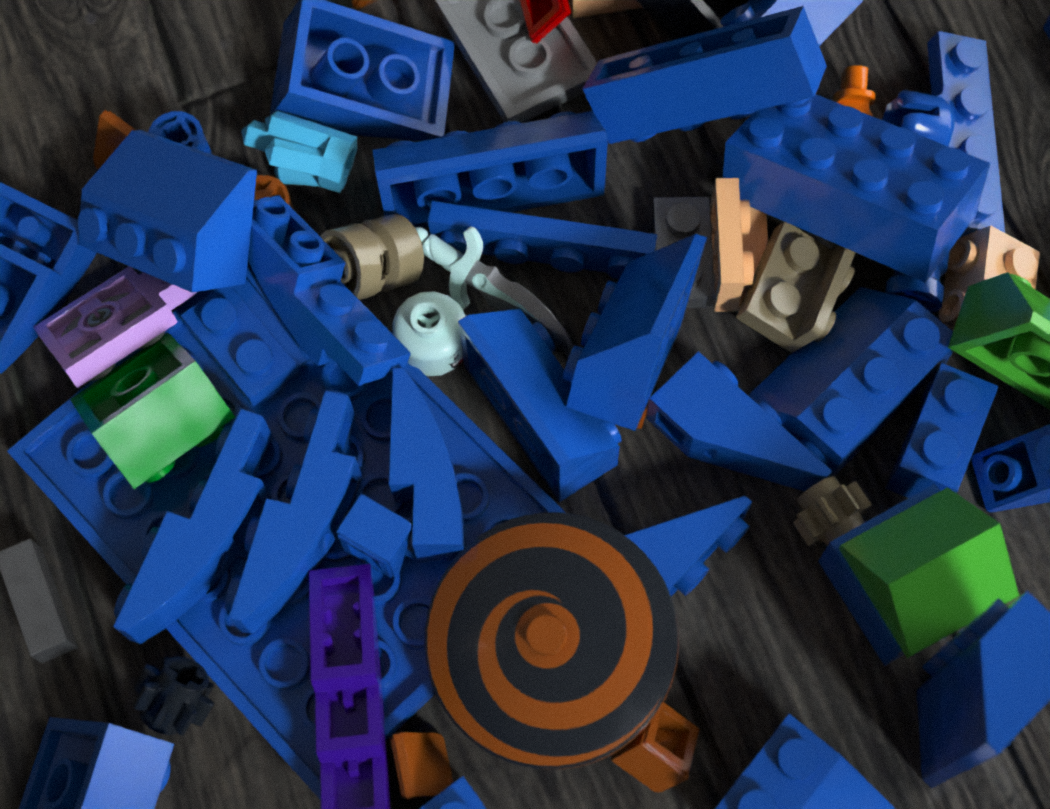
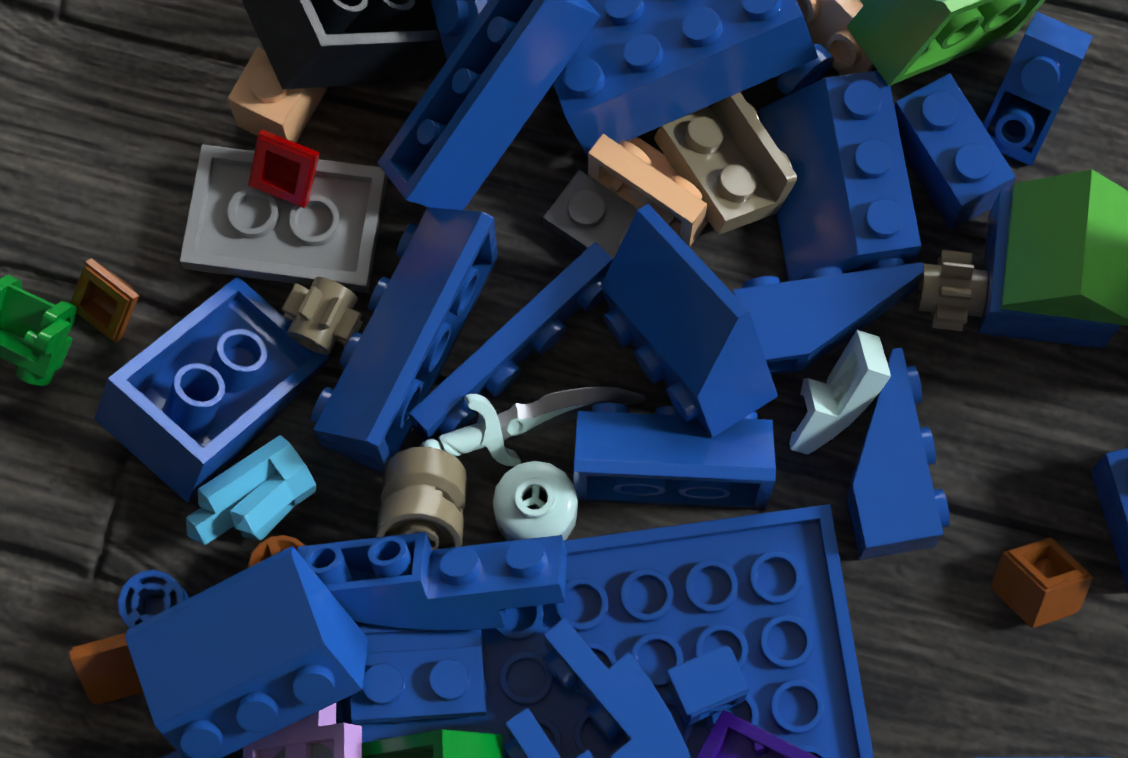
camera: 55 degrees left, 5 degrees up
blue slope [389,368,465,561] -> none
dish [424,512,679,770] -> none
none -> dark tan gear [281,276,363,355]
none -> light aqua slope [790,330,891,455]

